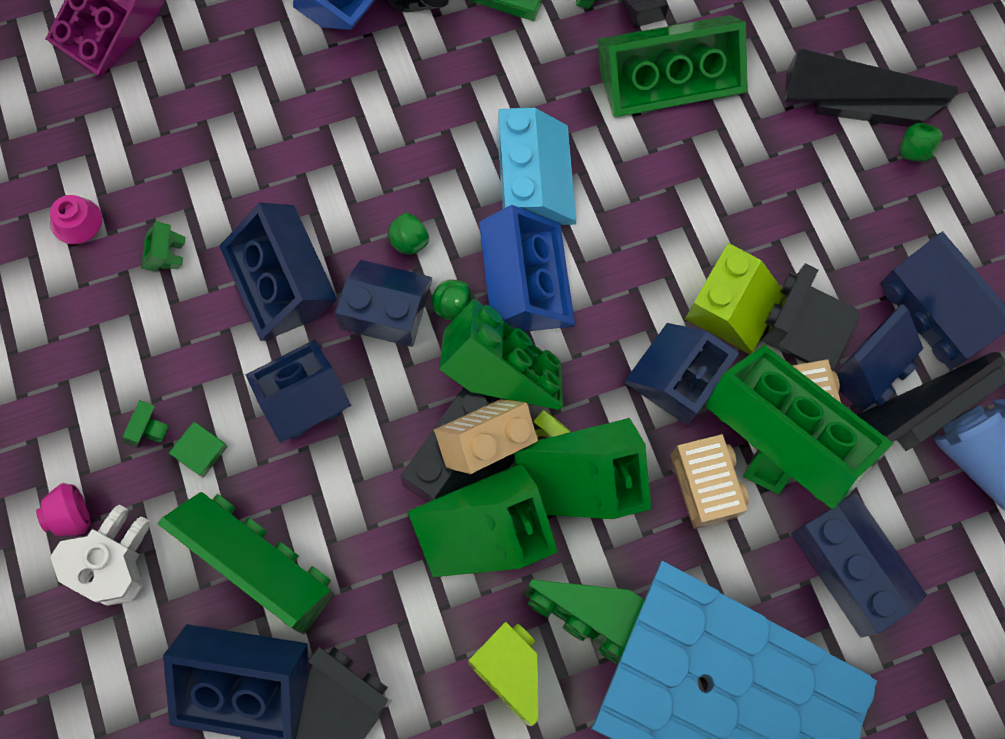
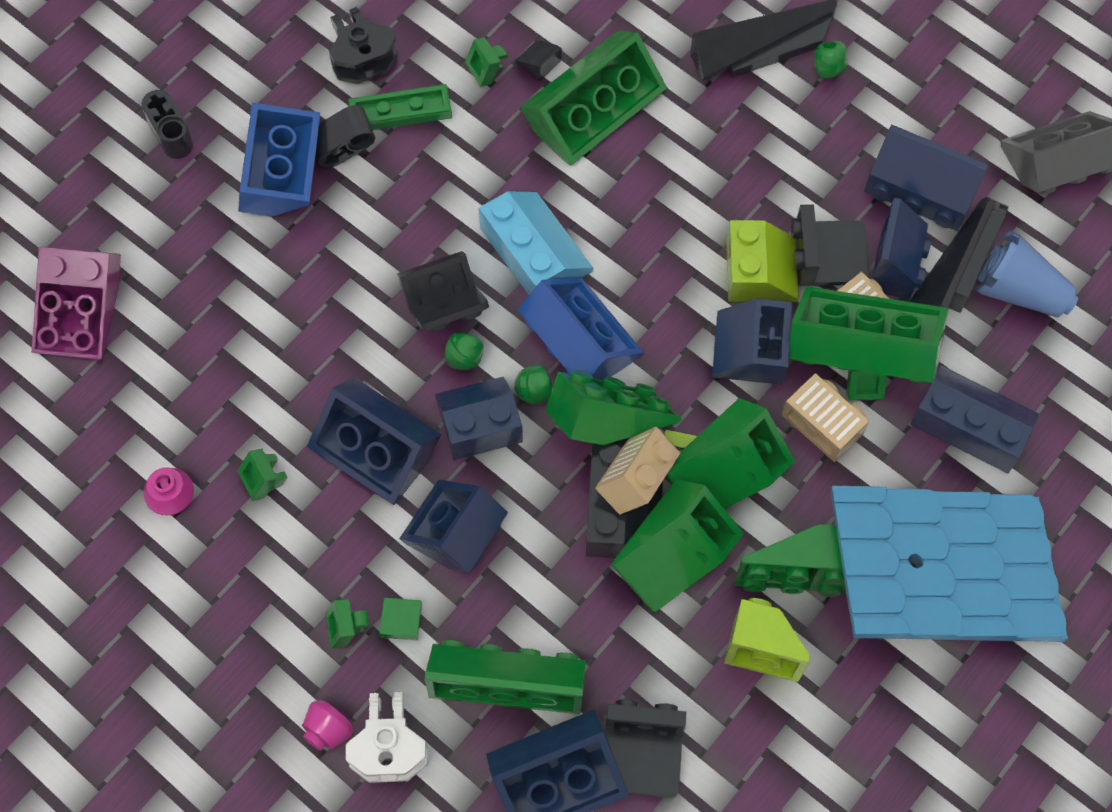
camera: 25 degrees left, 5 degrees down
none -> black bracket [397,251,489,332]

